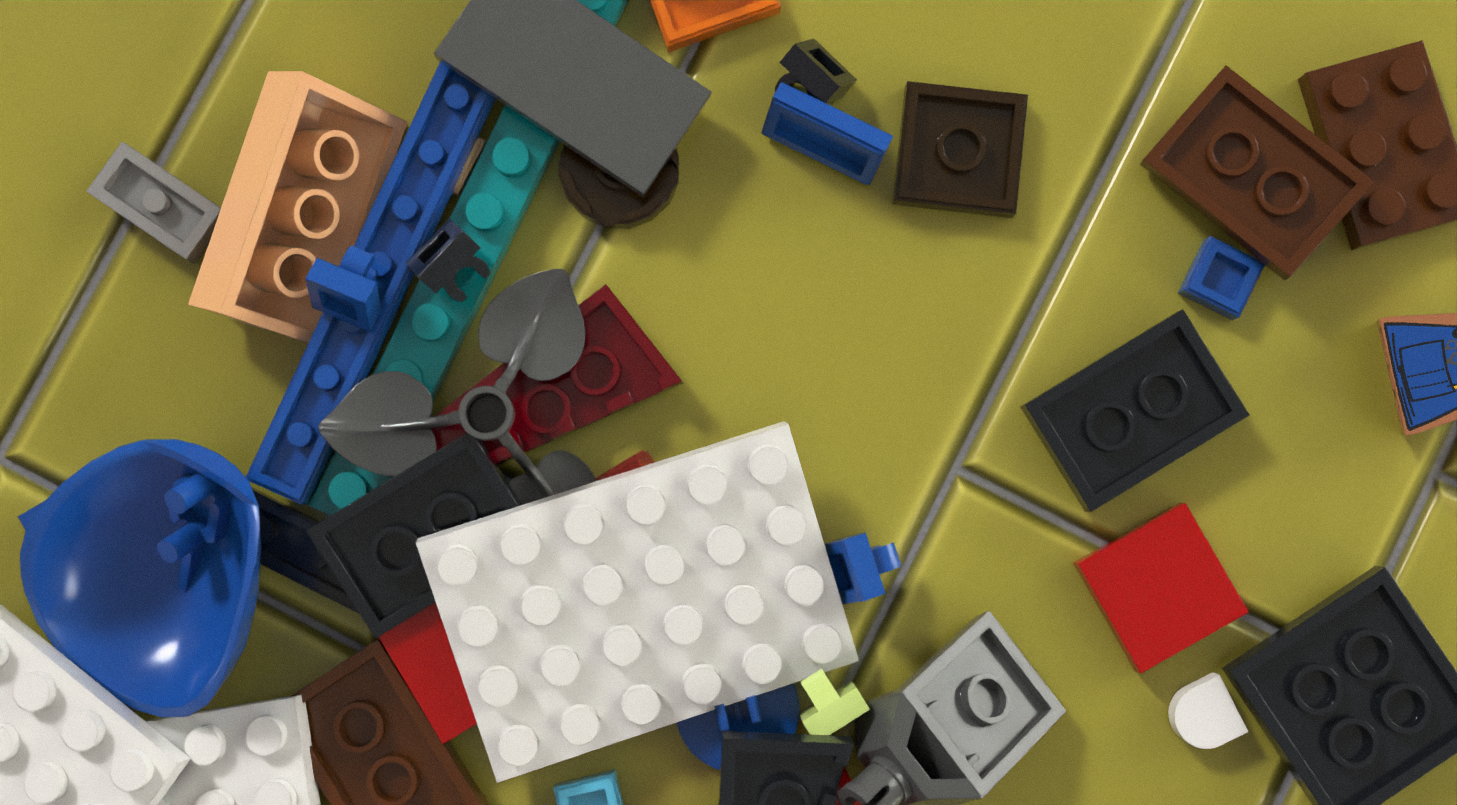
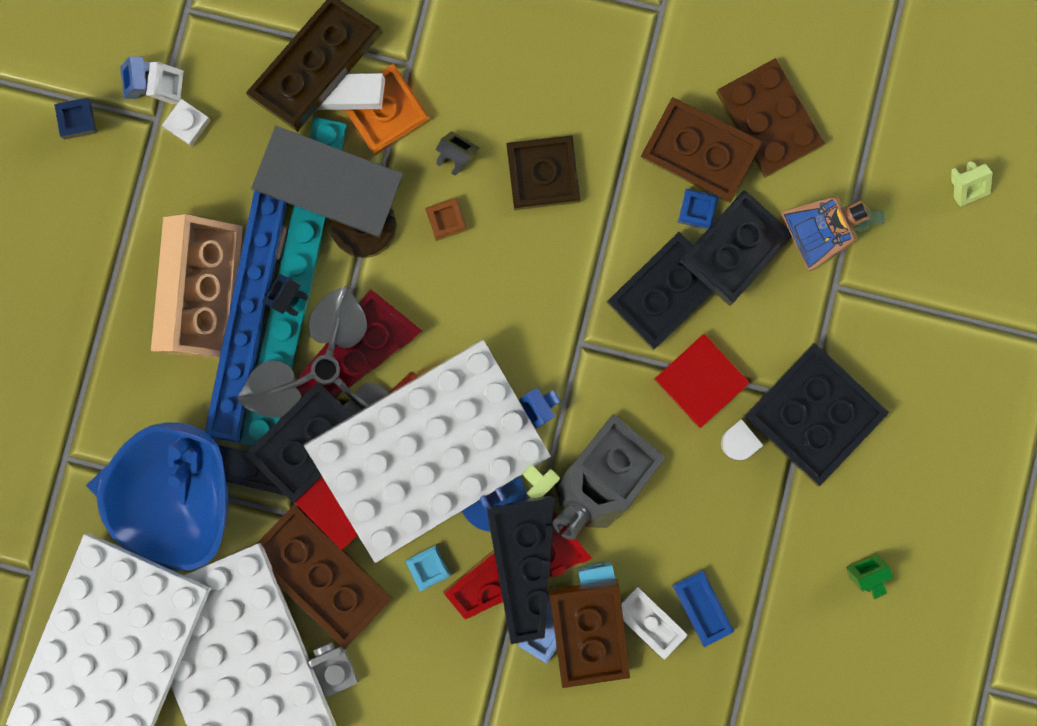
camera: 15 degrees left, 0 degrees up
light grey plate [86,141,221,264] -> none
blue tile [305,245,382,332] -> none
blue tile [761,82,893,186] -> none
none -> dark orange tile [425,197,468,241]
none -> black tile [680,190,792,306]

